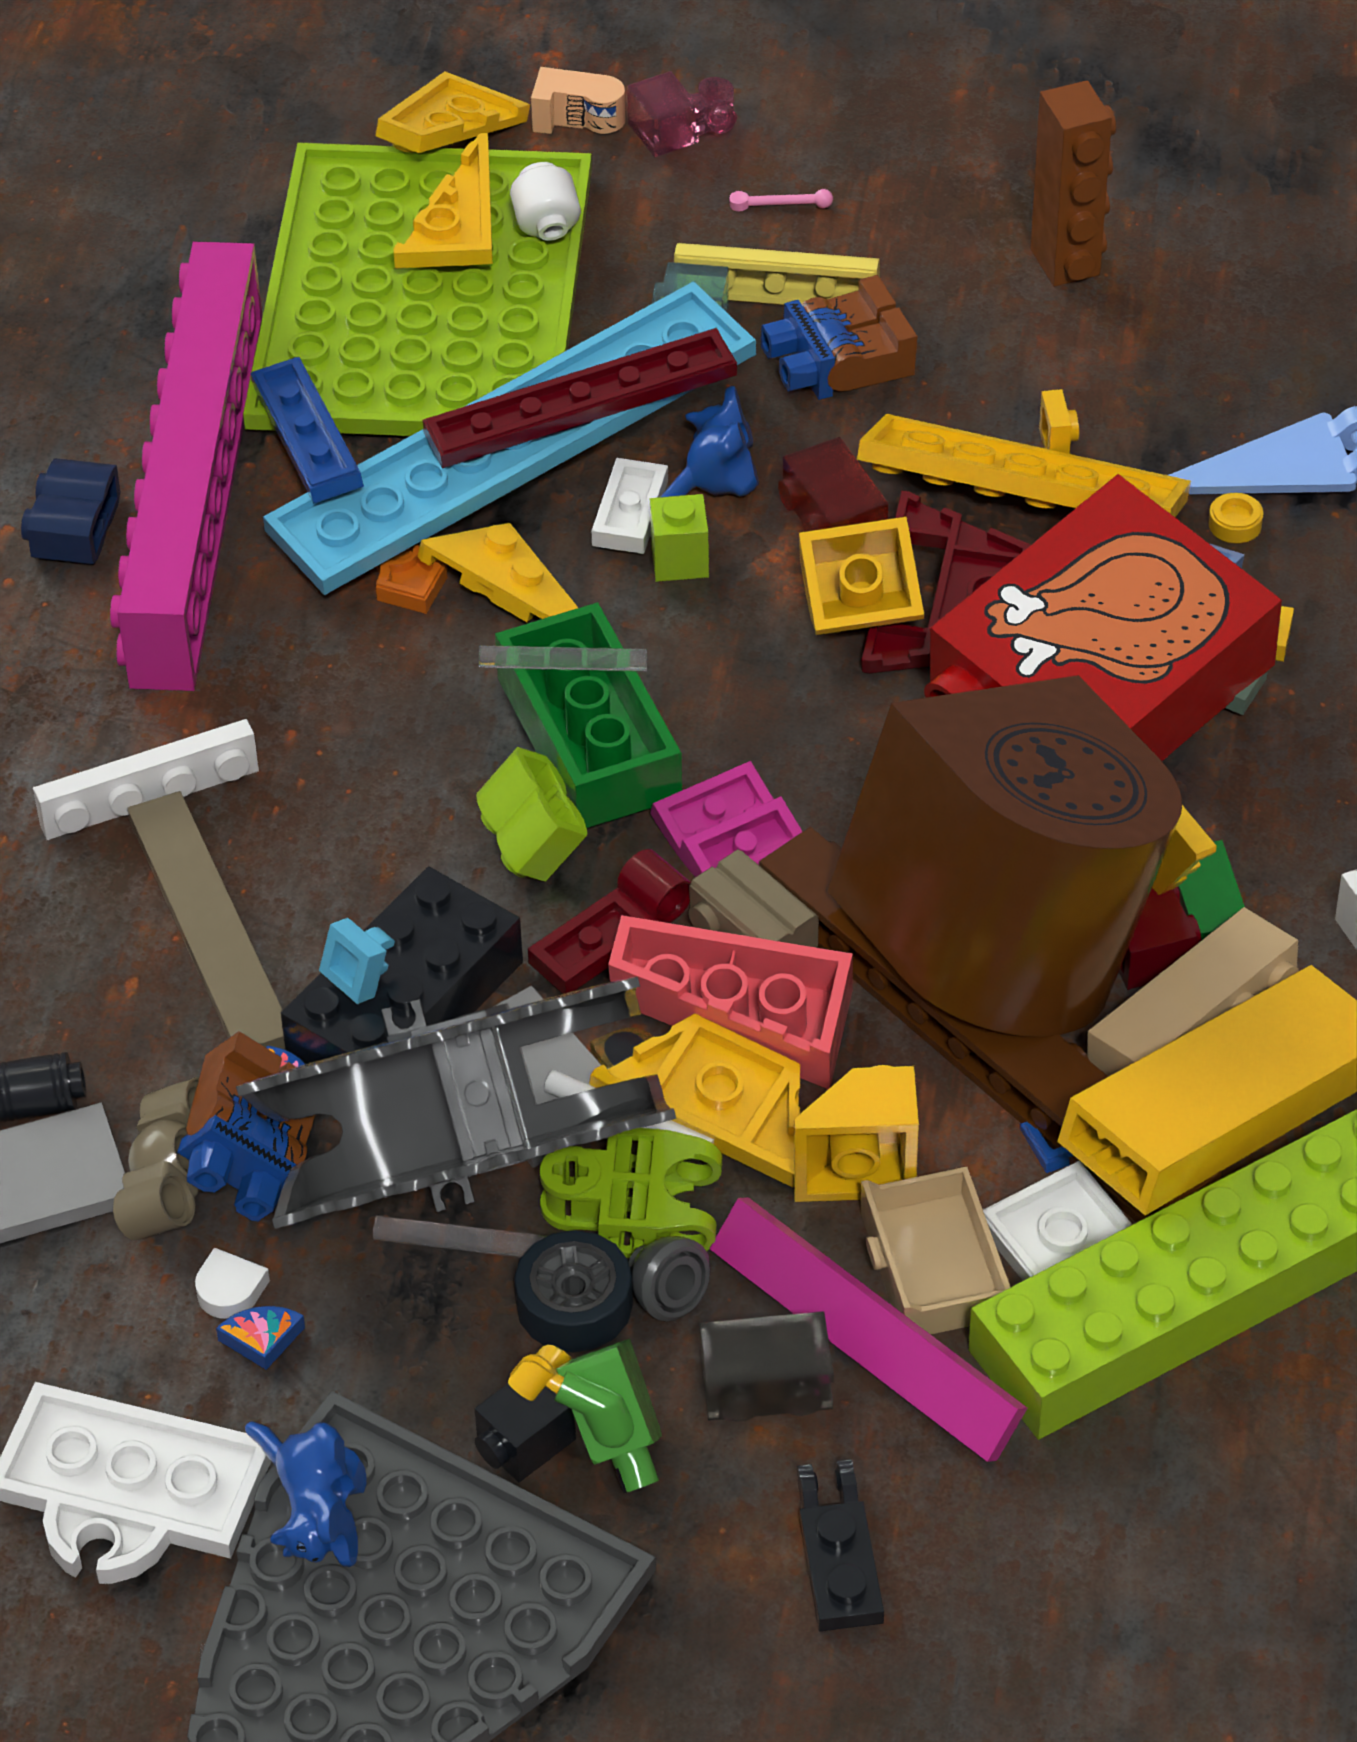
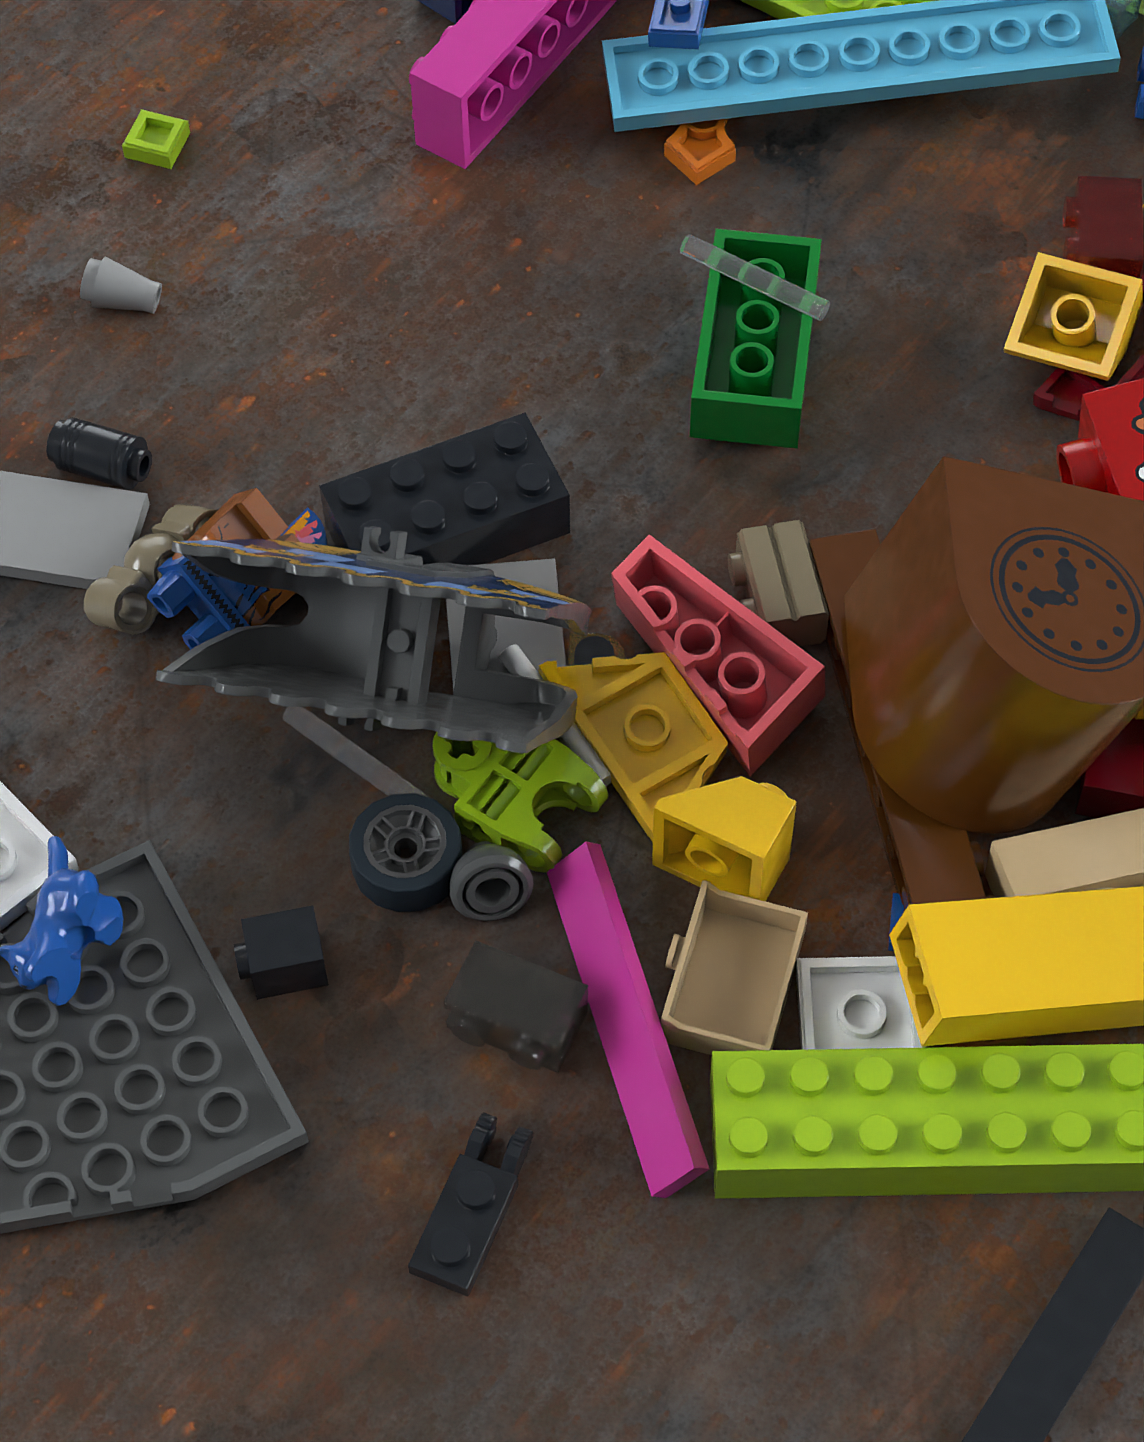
camera: 30 degrees right, 10 degrees up
white plate [33,719,259,840] -> none
dark tan tile [127,791,285,1049] -> none
white tile [195,1248,270,1319] -> none
tile [216,1306,305,1370] -> none
medium azure tile [319,918,395,1004] -> none
yellow wing [417,523,578,622] -> none
dark red tile [422,328,737,468] -> none
lime brick [476,747,587,882] -> none
bright green torso [508,1339,662,1493] -> none
dark red plate [527,849,691,994] -> none
white plate [591,458,668,554] -> none
lime brick [649,494,709,582] -> none
dark pink slope [650,761,803,877] -> none
blue animal [661,386,759,497] -> none

